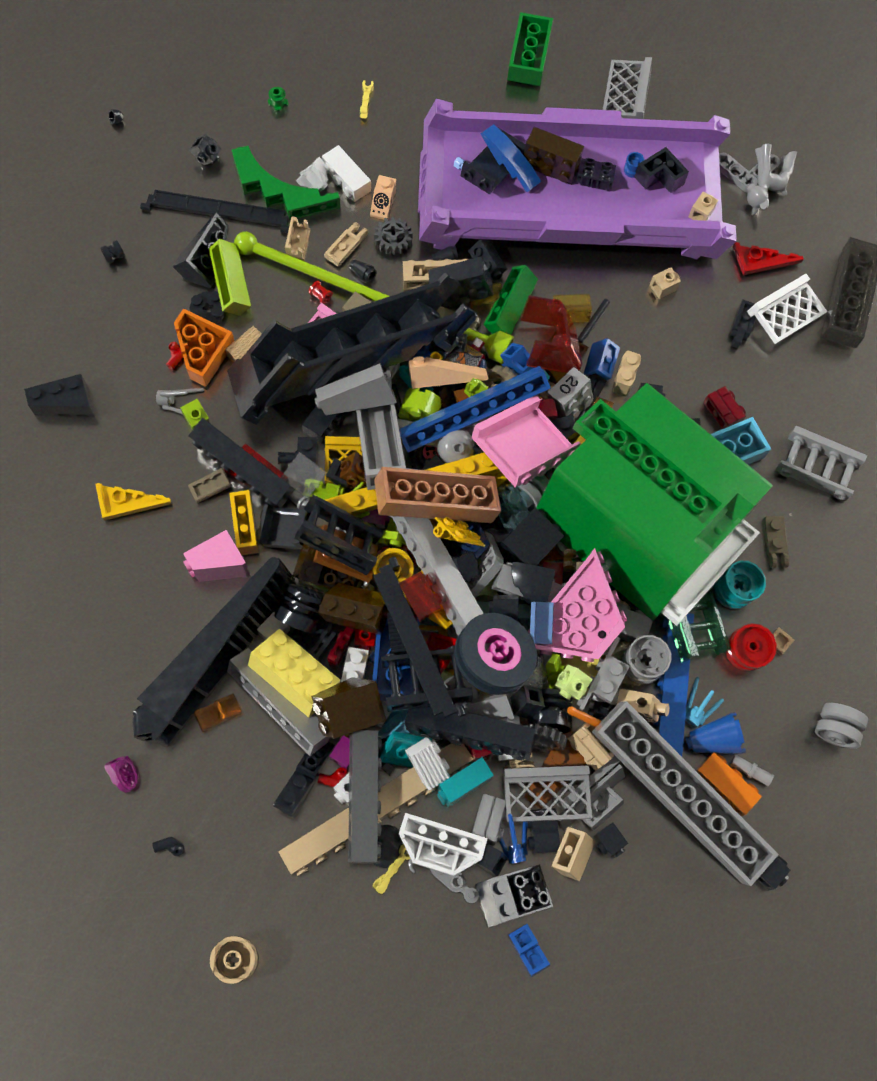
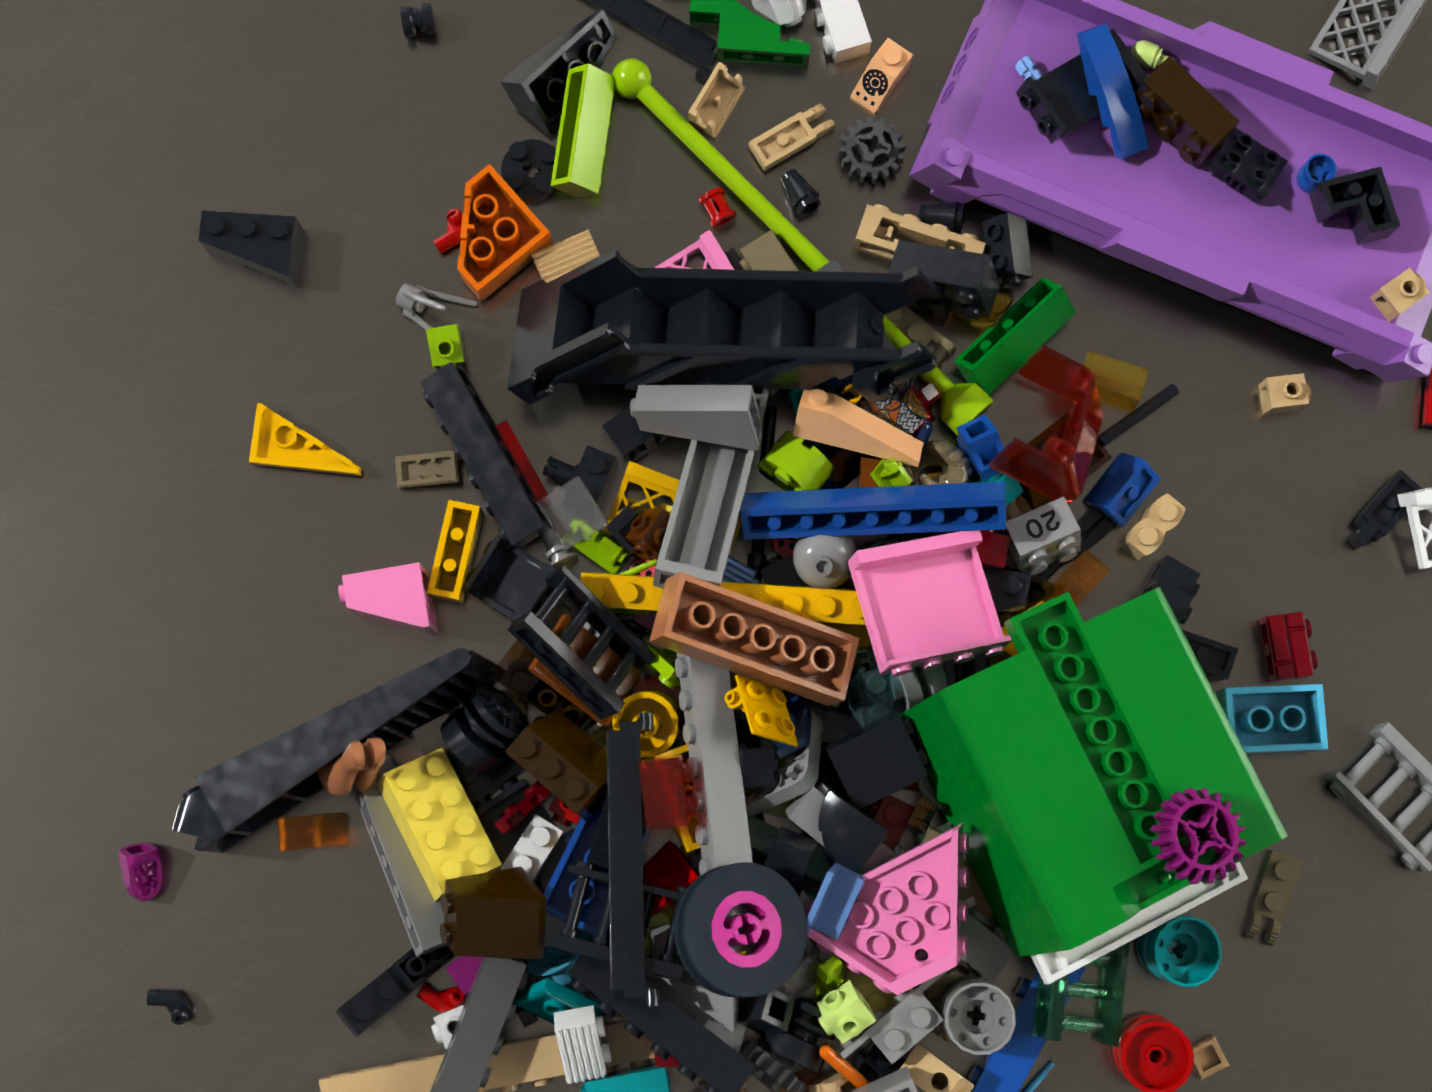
camera: 25 degrees right, 10 degrees up
none -> nougat piece [318,738,386,796]
none -> yellowish green cylinder [1130,40,1174,70]
none -> magenta gear [1150,788,1248,885]

